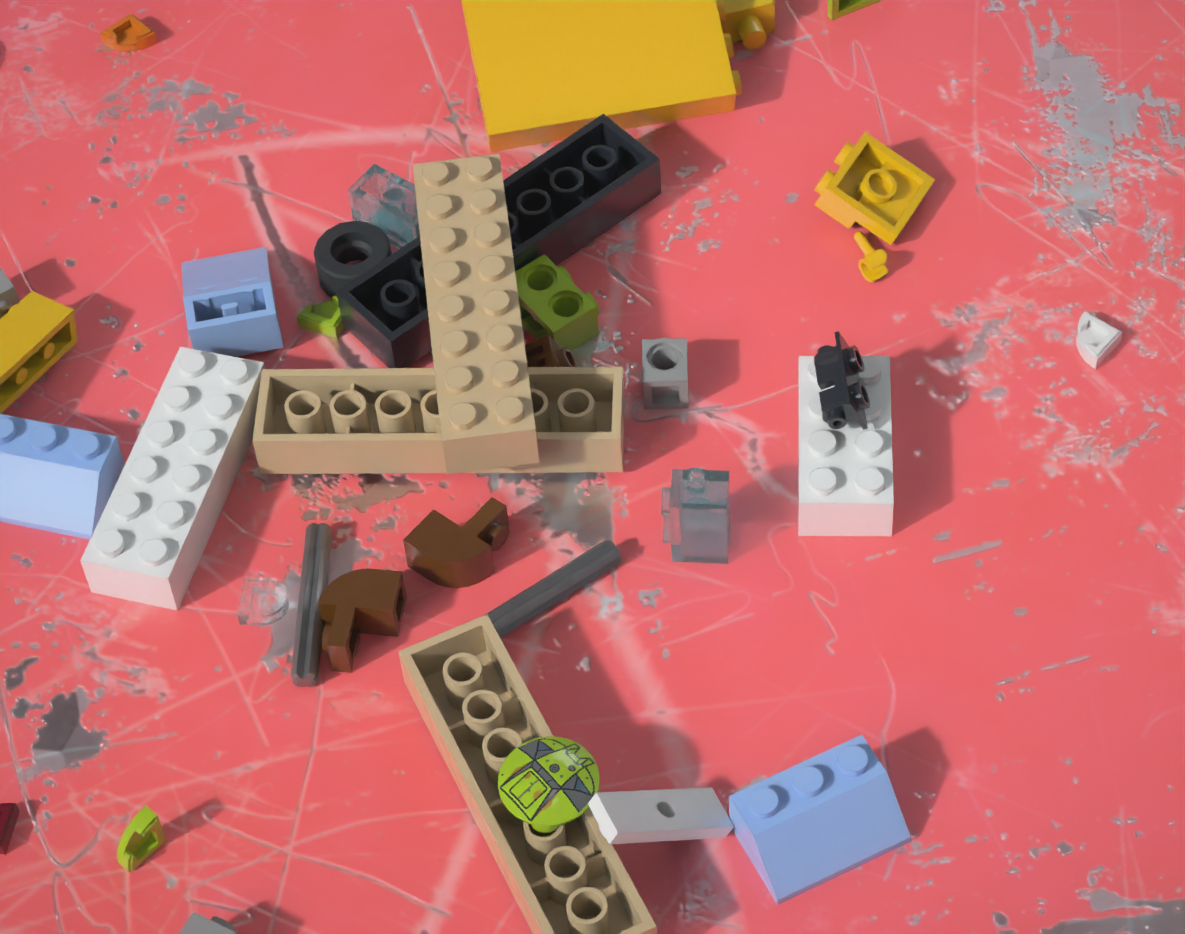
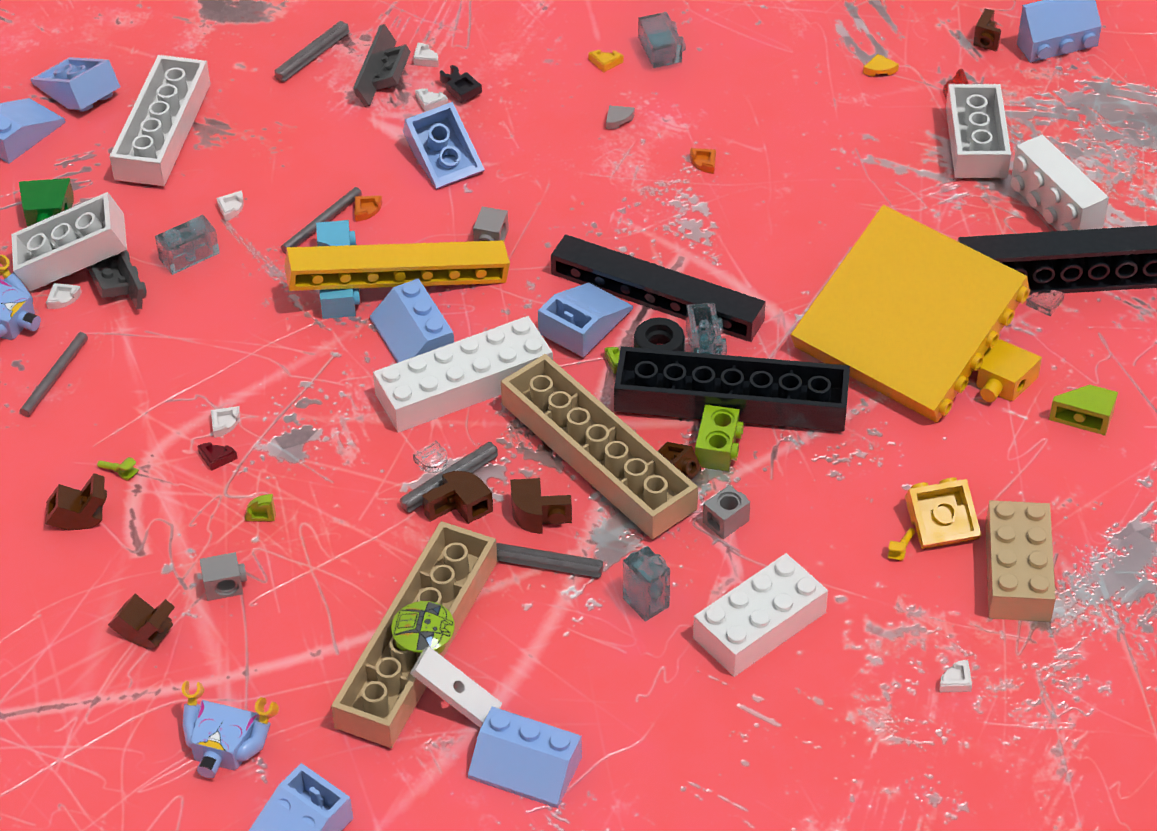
camera: 45 degrees right, 5 degrees down
tan brick [412,153,540,475] -> none
black hinge [814,331,870,430] -> none
none -> black brick [551,234,766,342]
none -> tan brick [985,500,1056,622]

